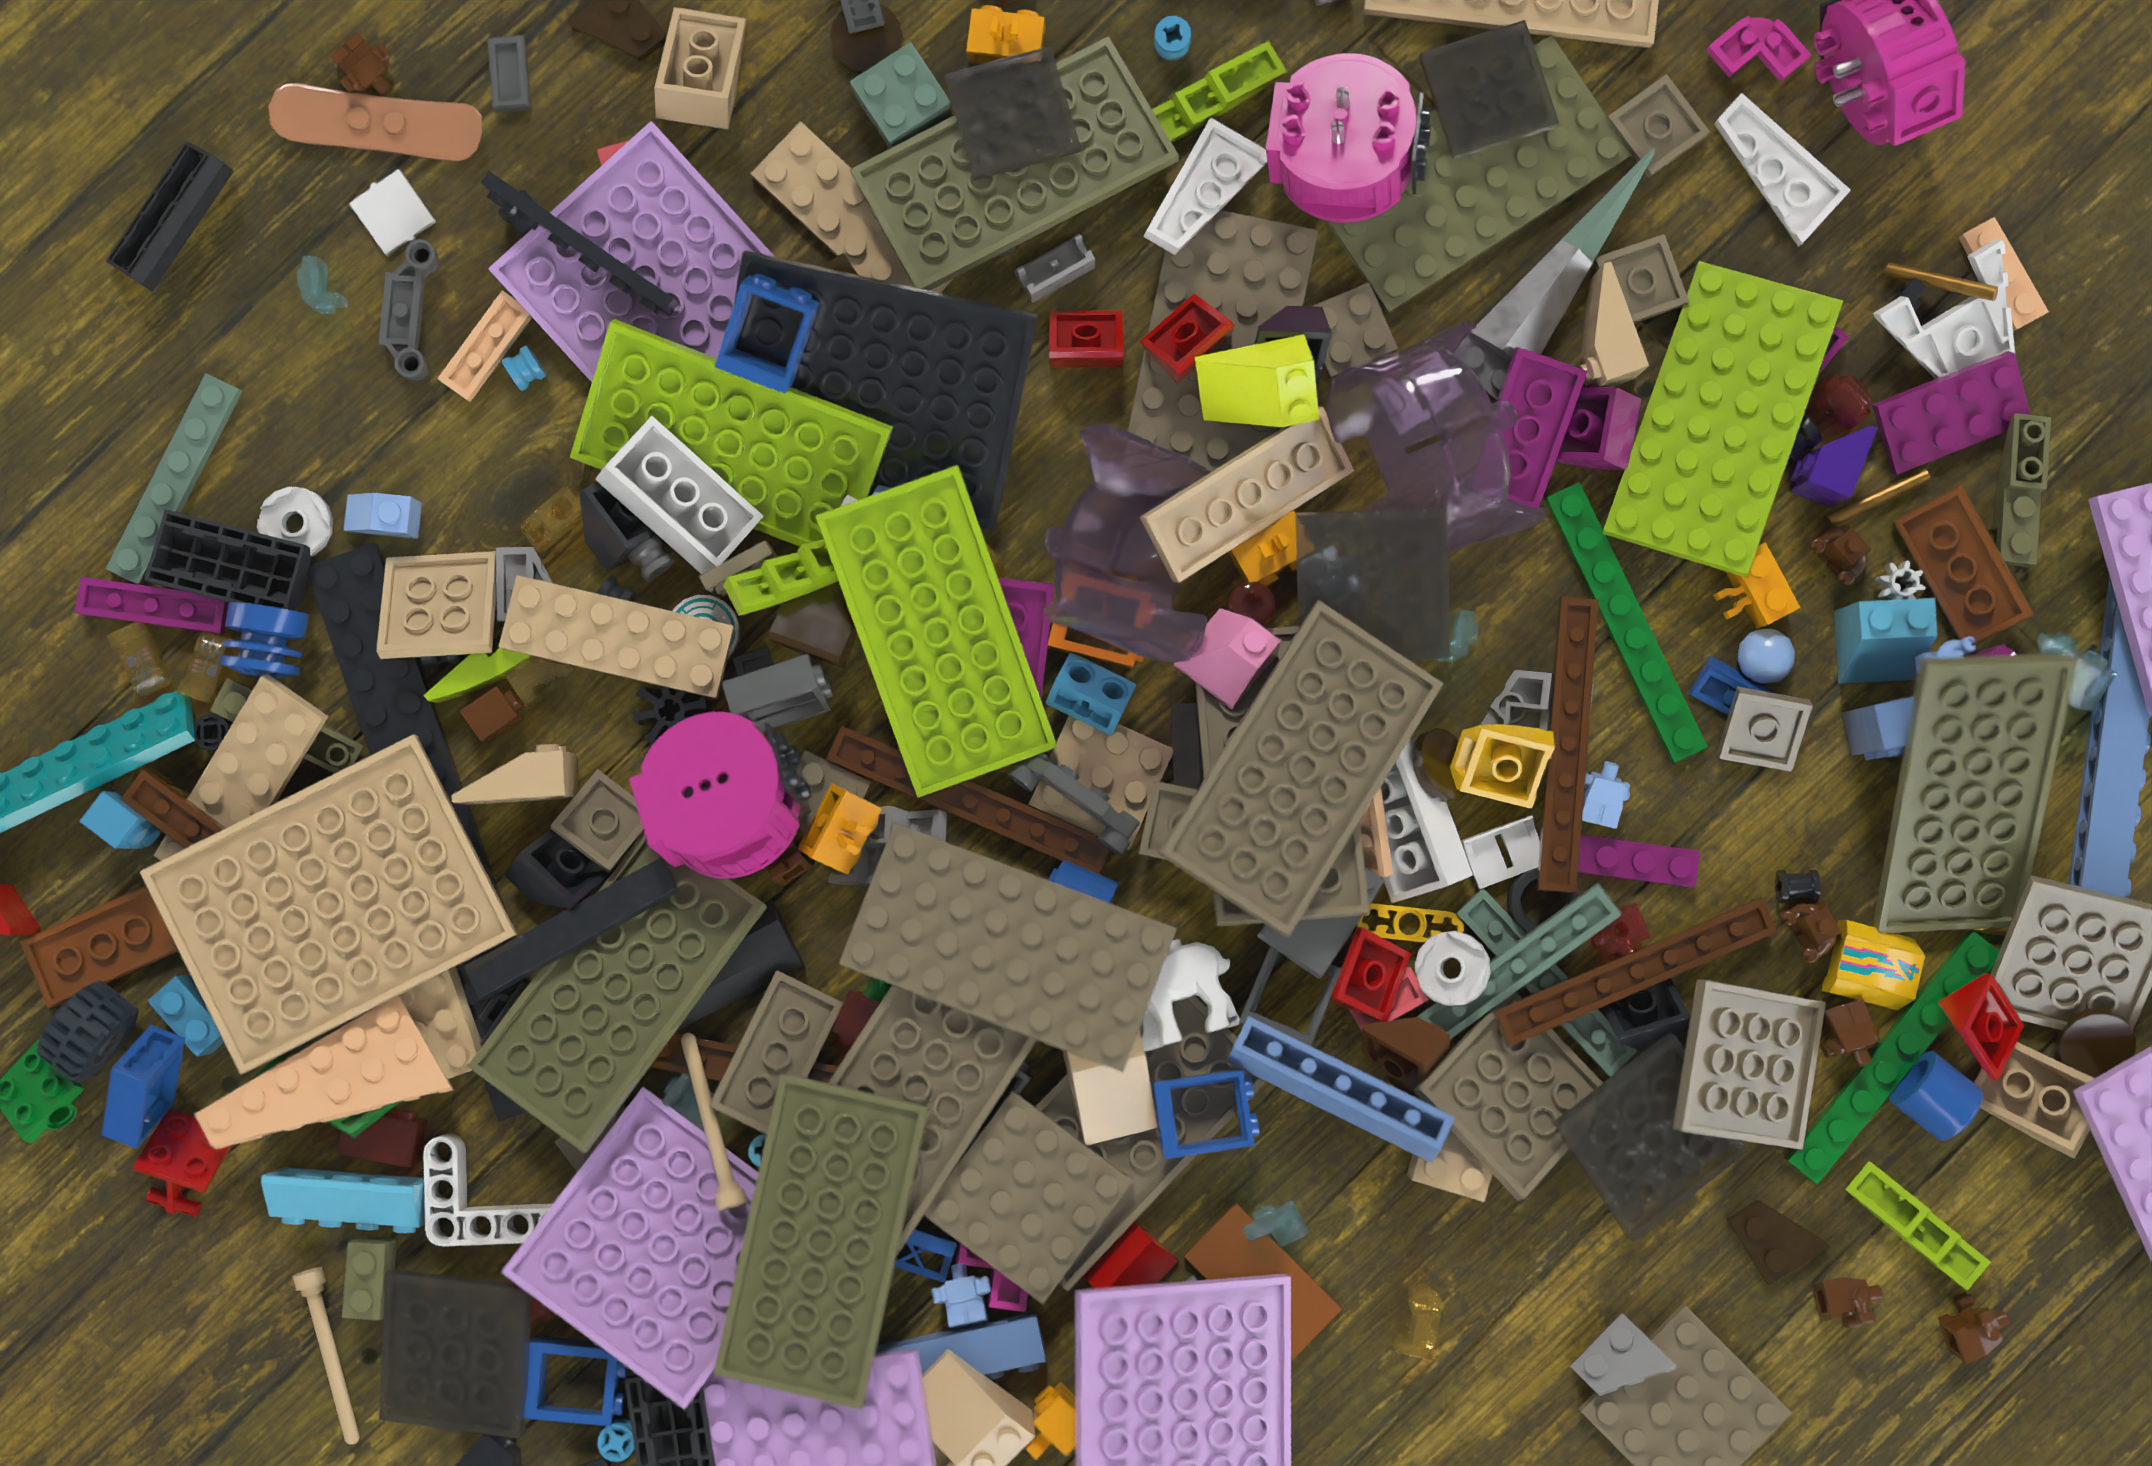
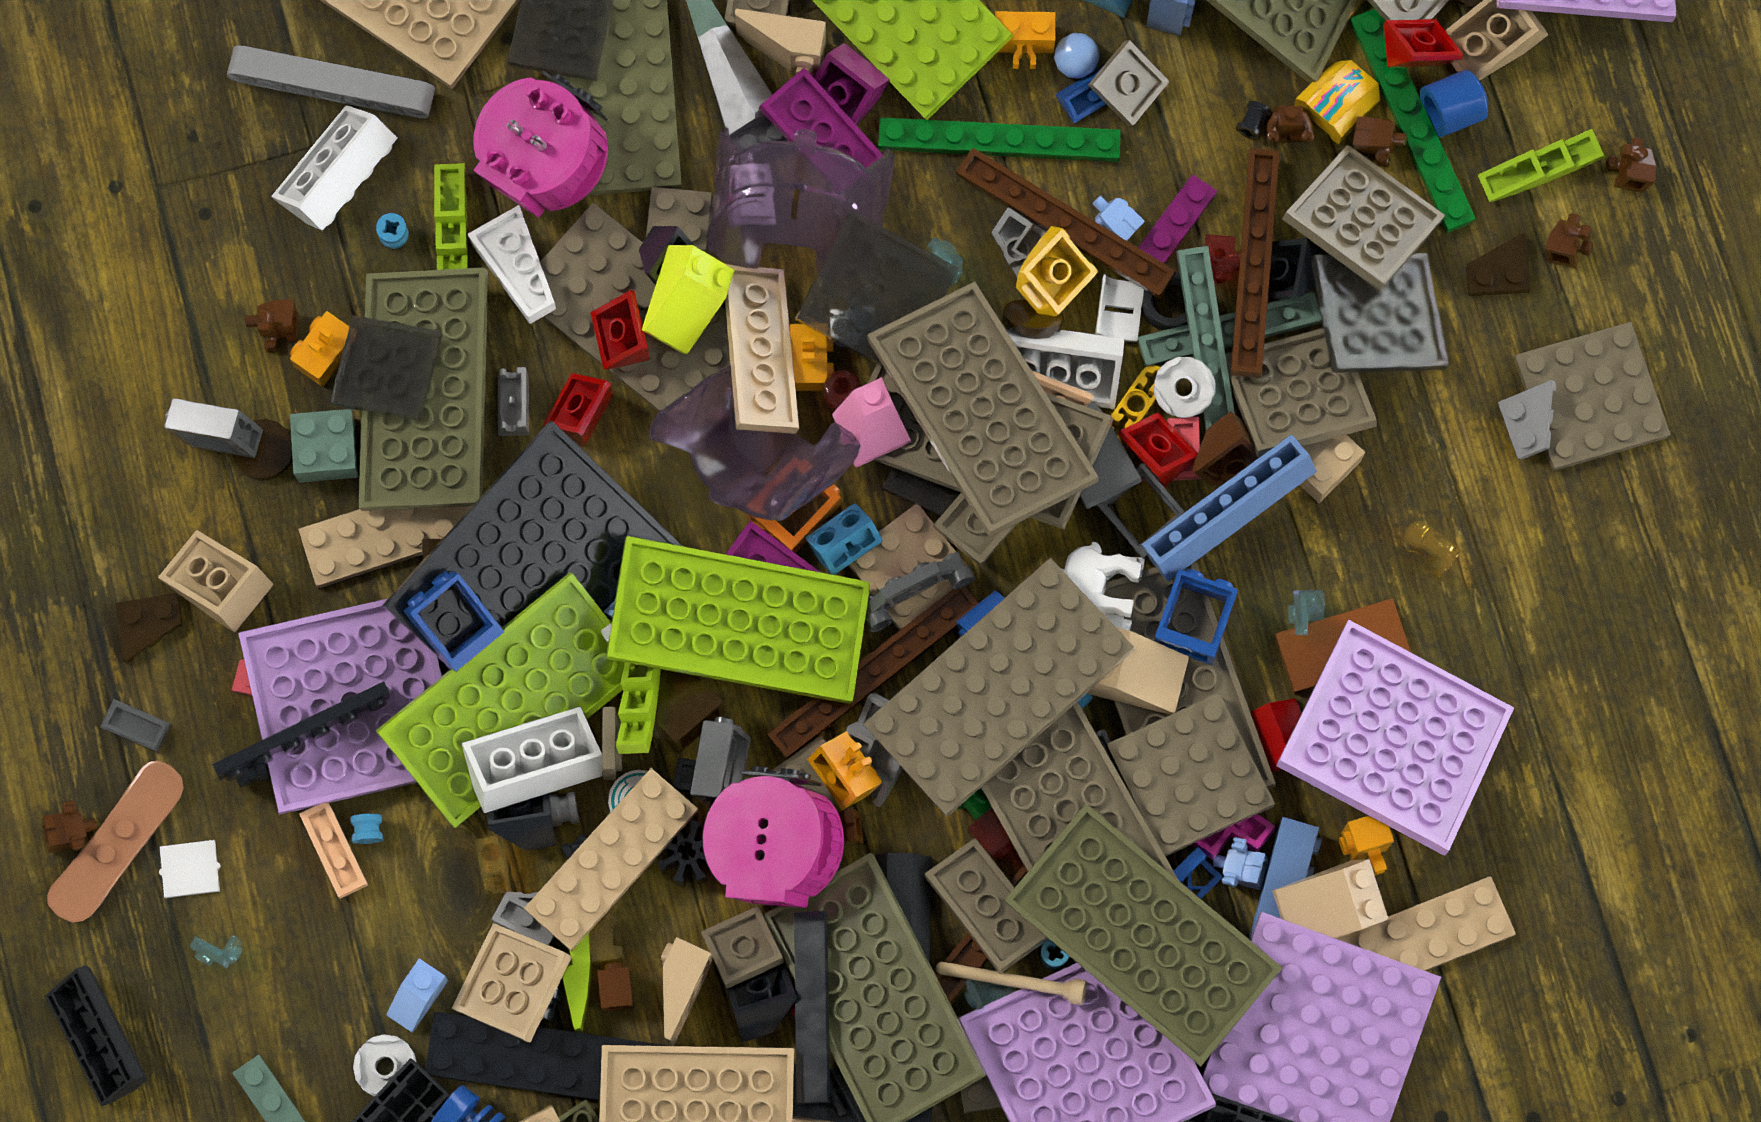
camera: 65 degrees left, 10 degrees down
dark grey plate [378,239,440,380] -> none

